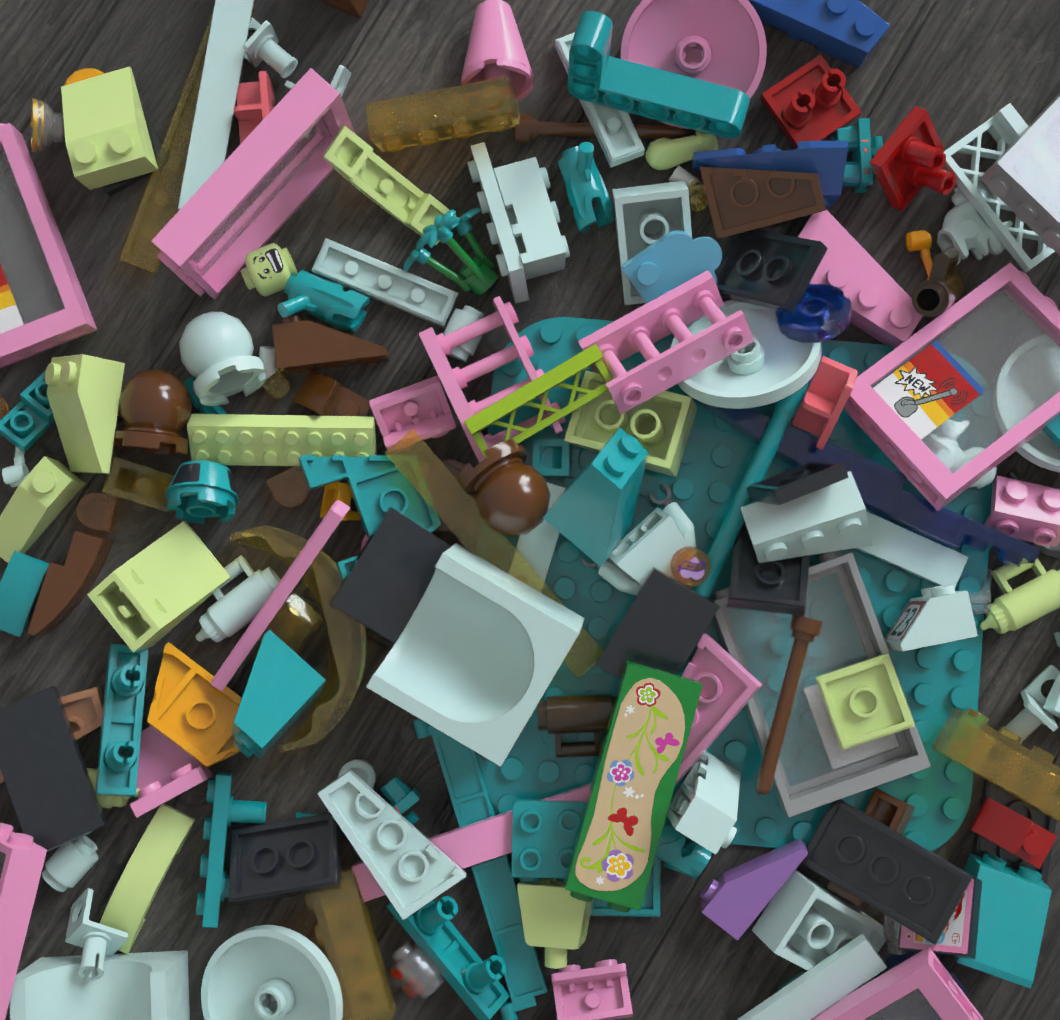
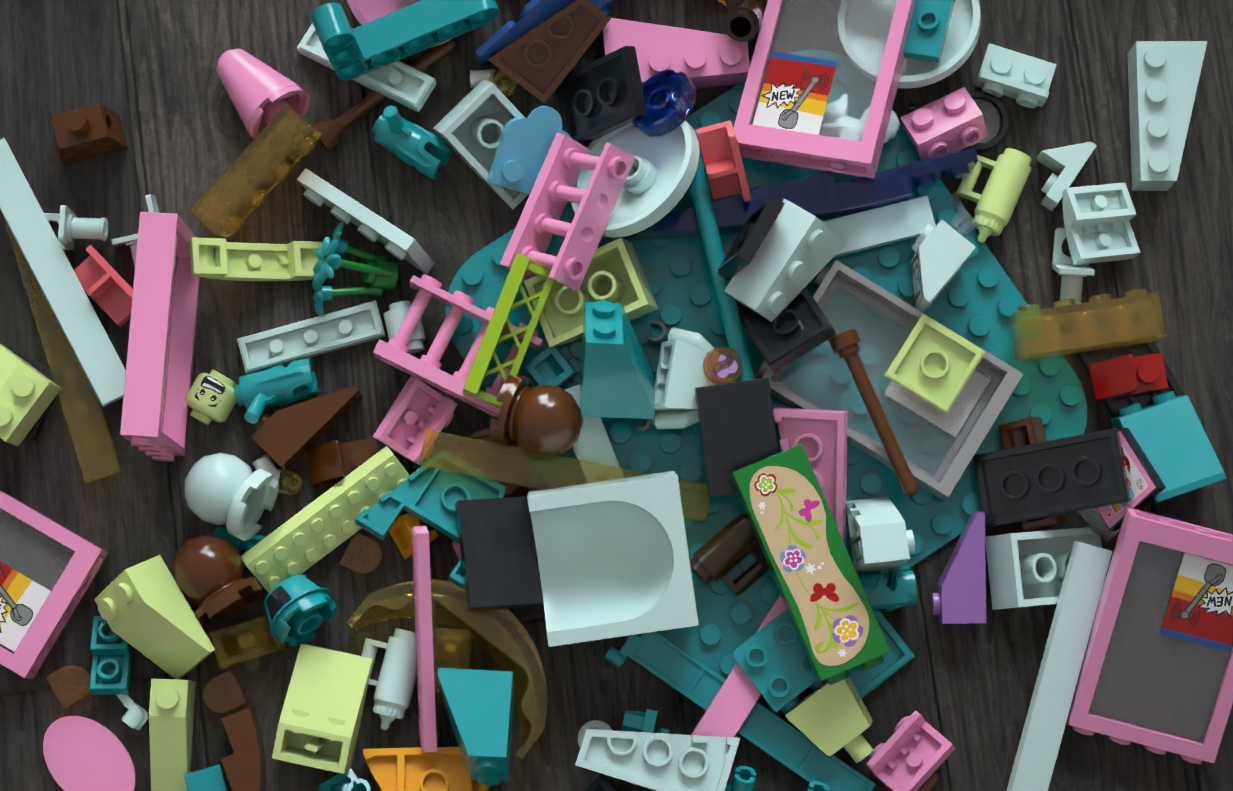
camera: 40 degrees left, 5 degrees down
light aqua wedge [494,157,570,280] -> none
yellowish green piece [645,131,718,170] -> none

